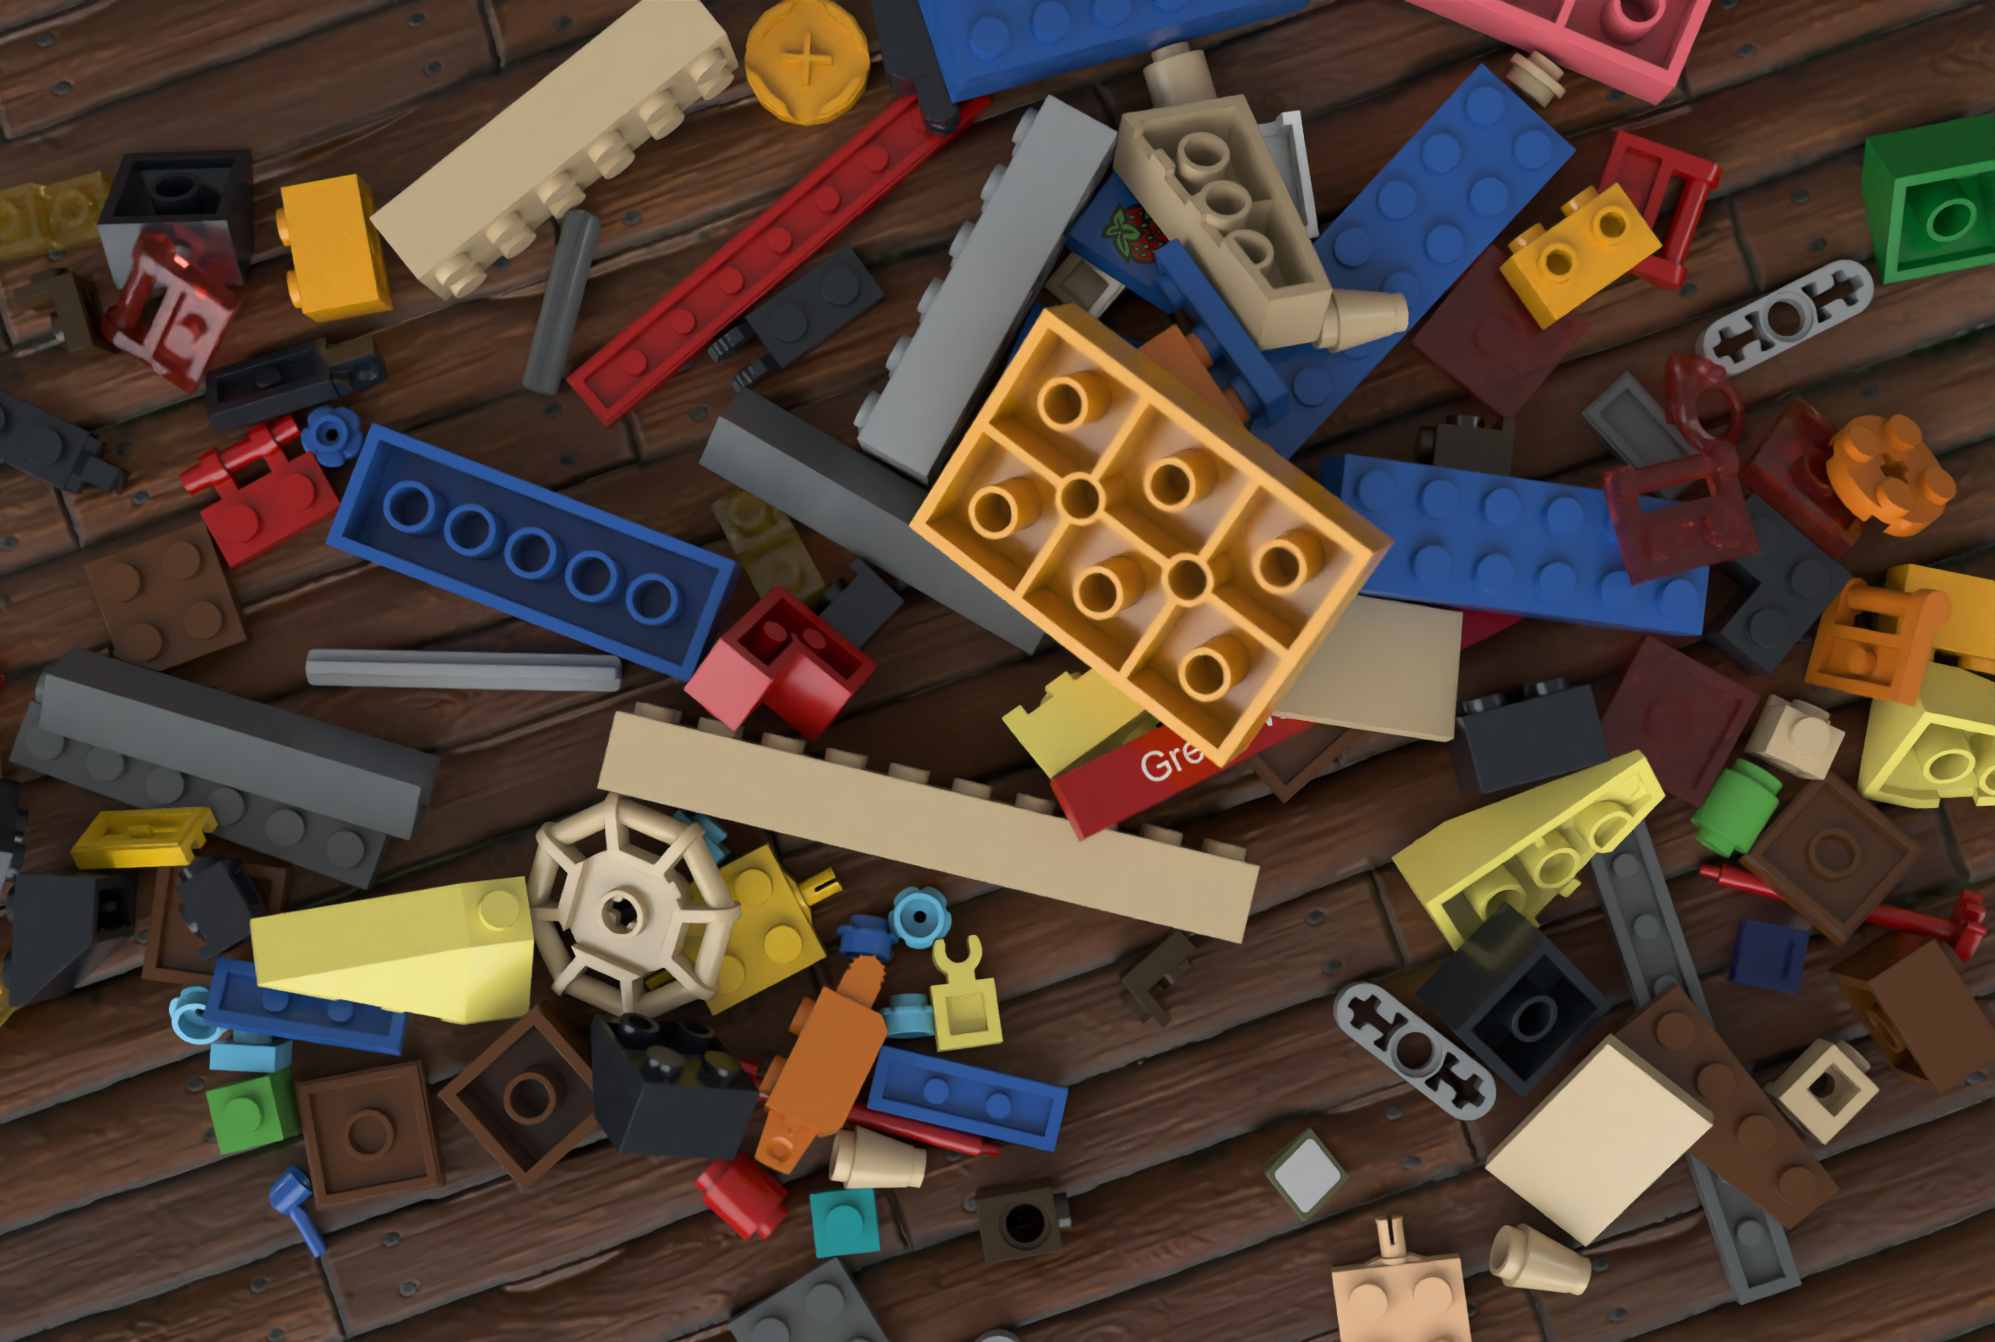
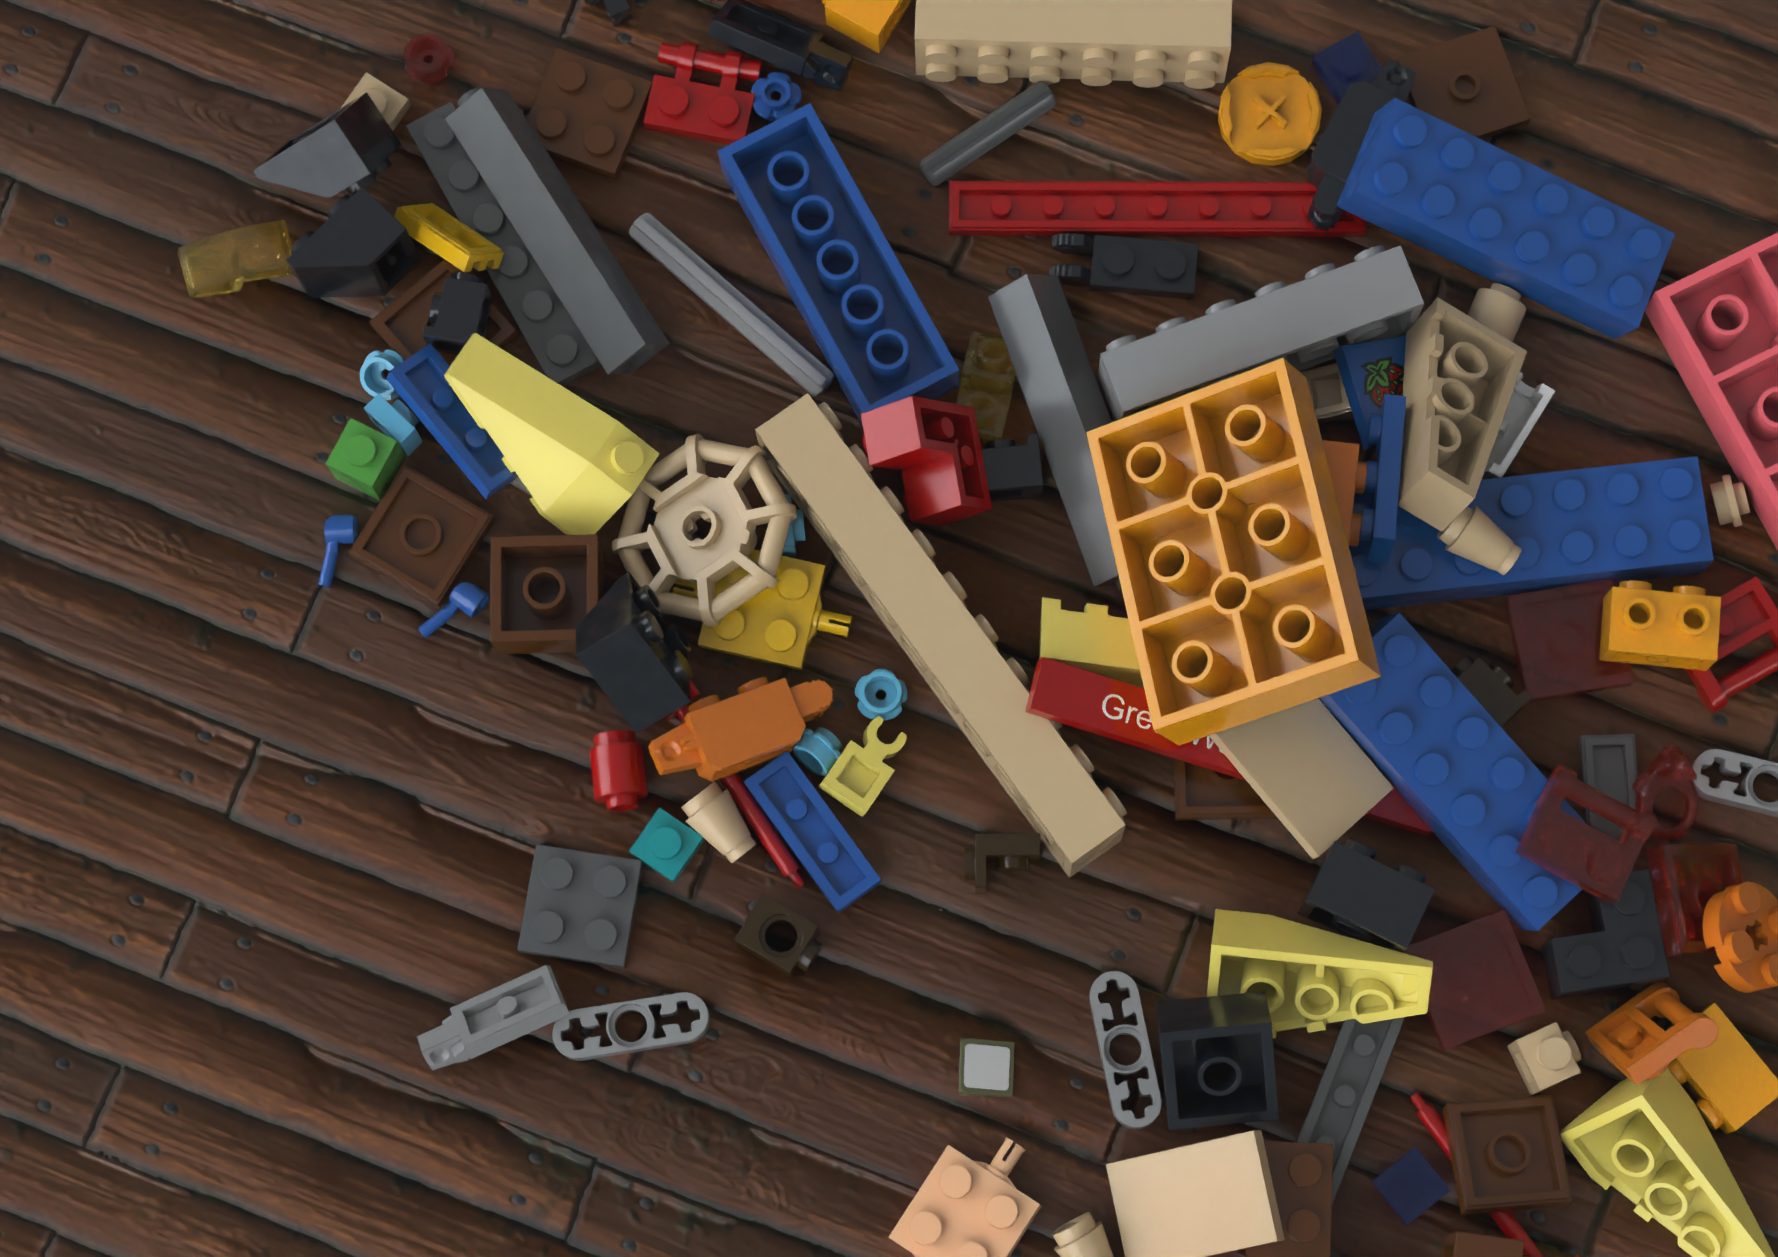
camera: 40 degrees right, 10 degrees down
blue plate [836,915,899,962] -> none
bright green brick [1691,758,1782,858] -> none
none -> blue hand [418,582,490,638]

